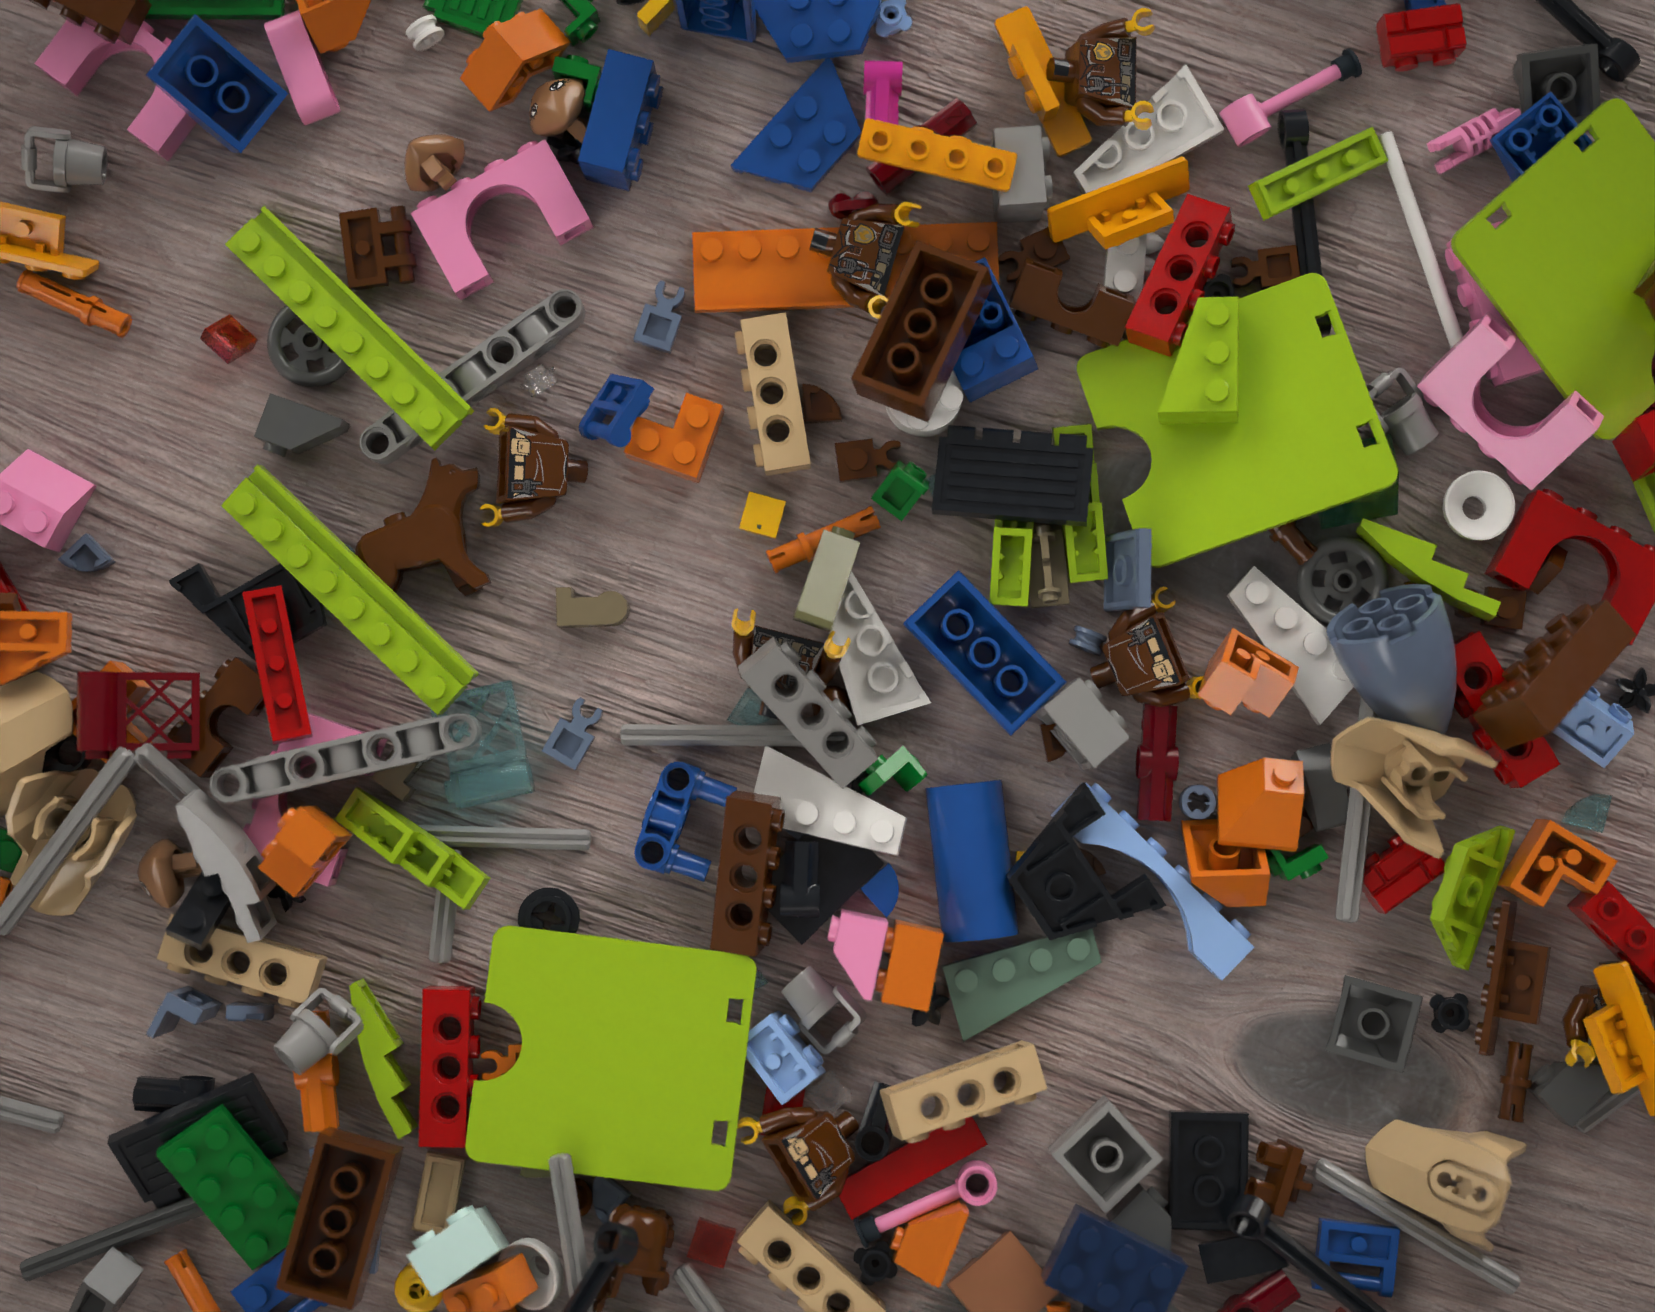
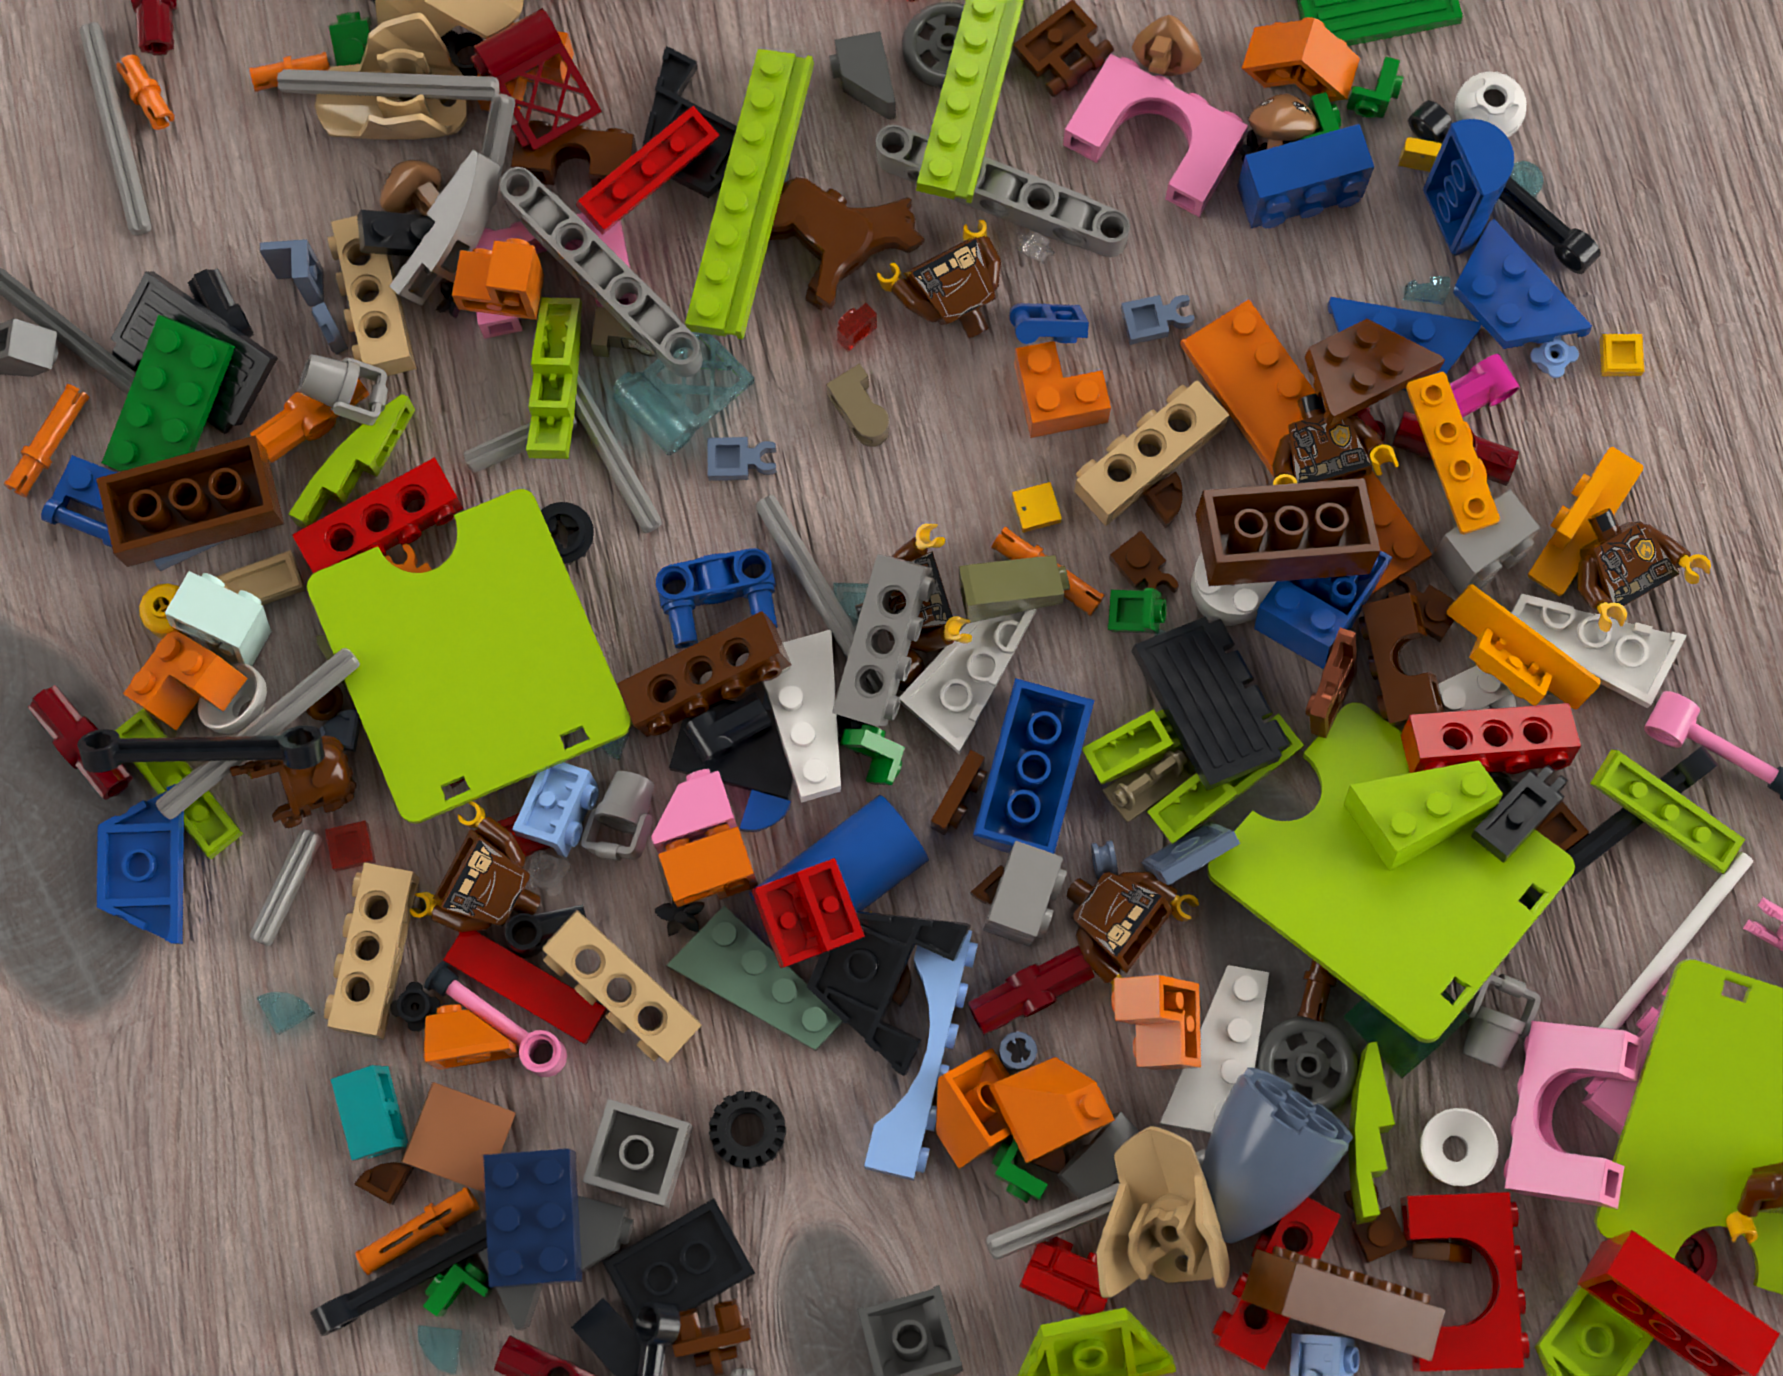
camera: 60 degrees right, 10 degrees down
none -> black tyre [709,1090,786,1169]
none -> red slope [751,858,865,969]
none -> clear red plate [837,303,877,352]
none -> reddish brown plate [931,750,988,835]
none -> reddish brown wing [1305,319,1445,426]
none -> copper wing [1305,628,1357,738]
none -> clear light blue tile [1403,276,1451,305]
none -> black hinge [1471,765,1568,863]

